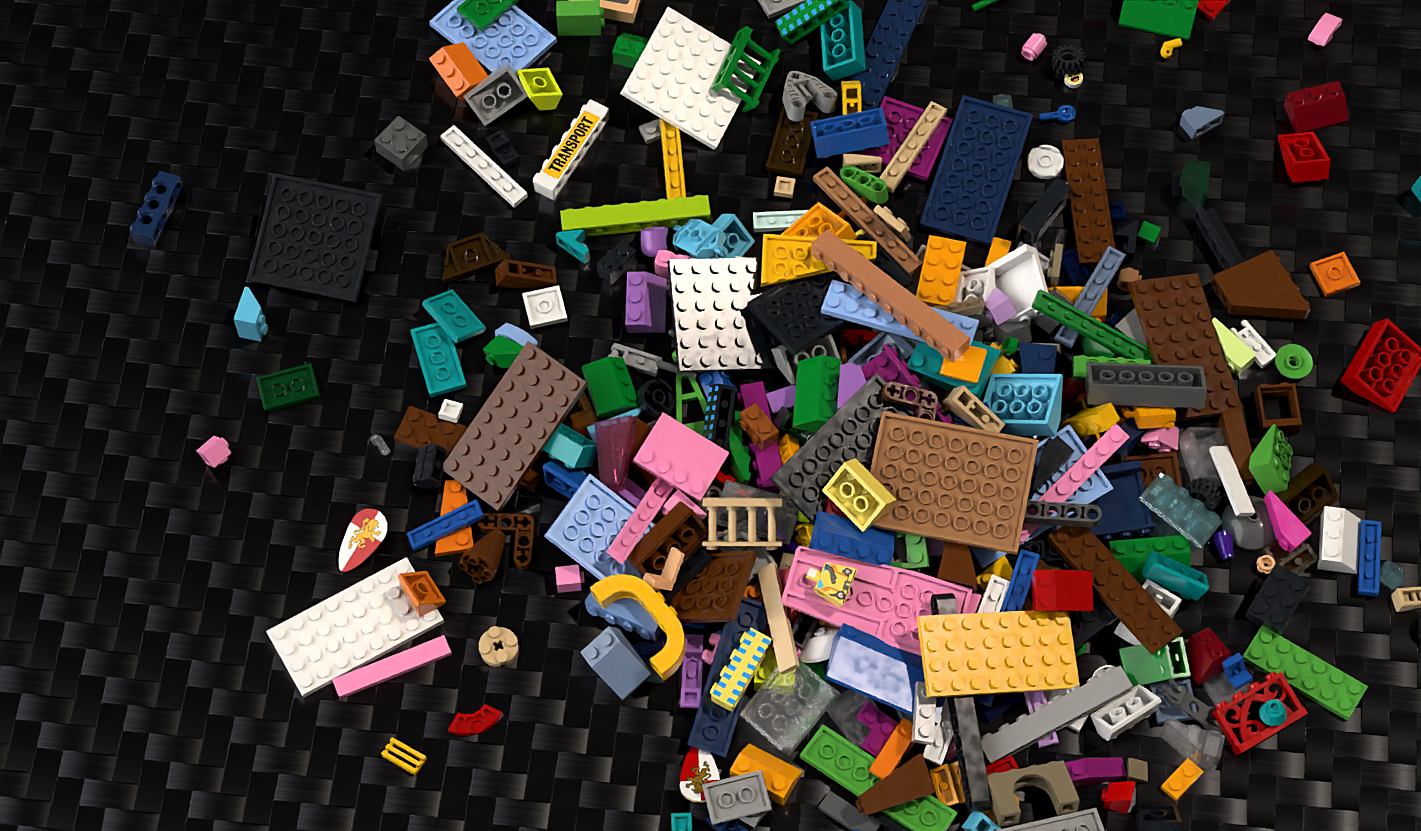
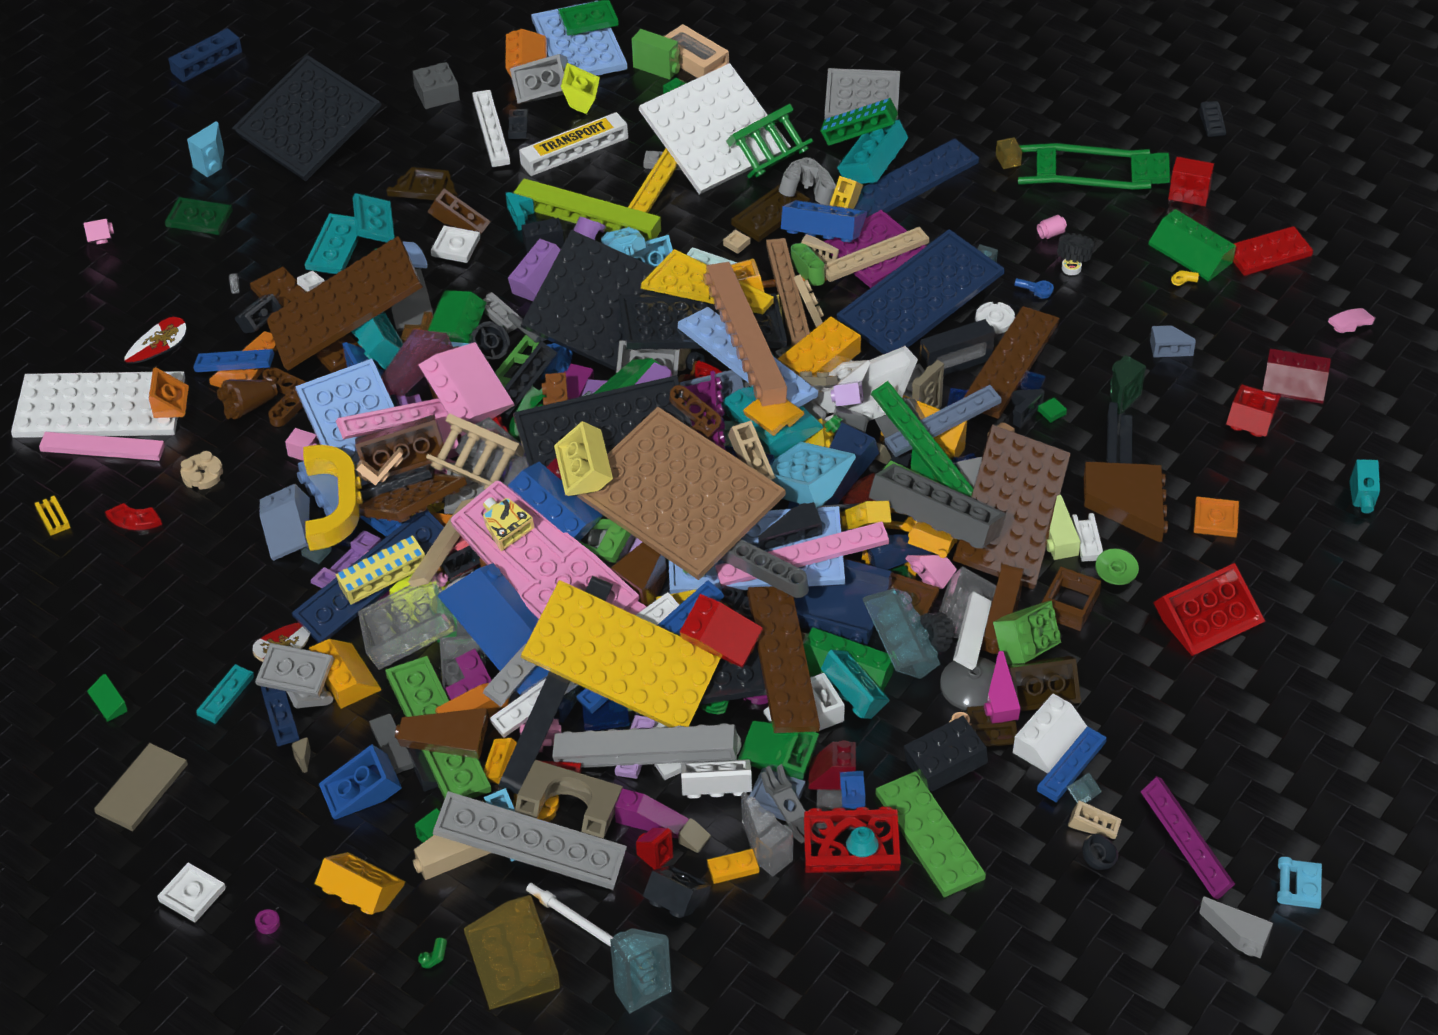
camera: 30 degrees right, 15 degrees down
dark purple cone [1213,530,1234,561] -> none

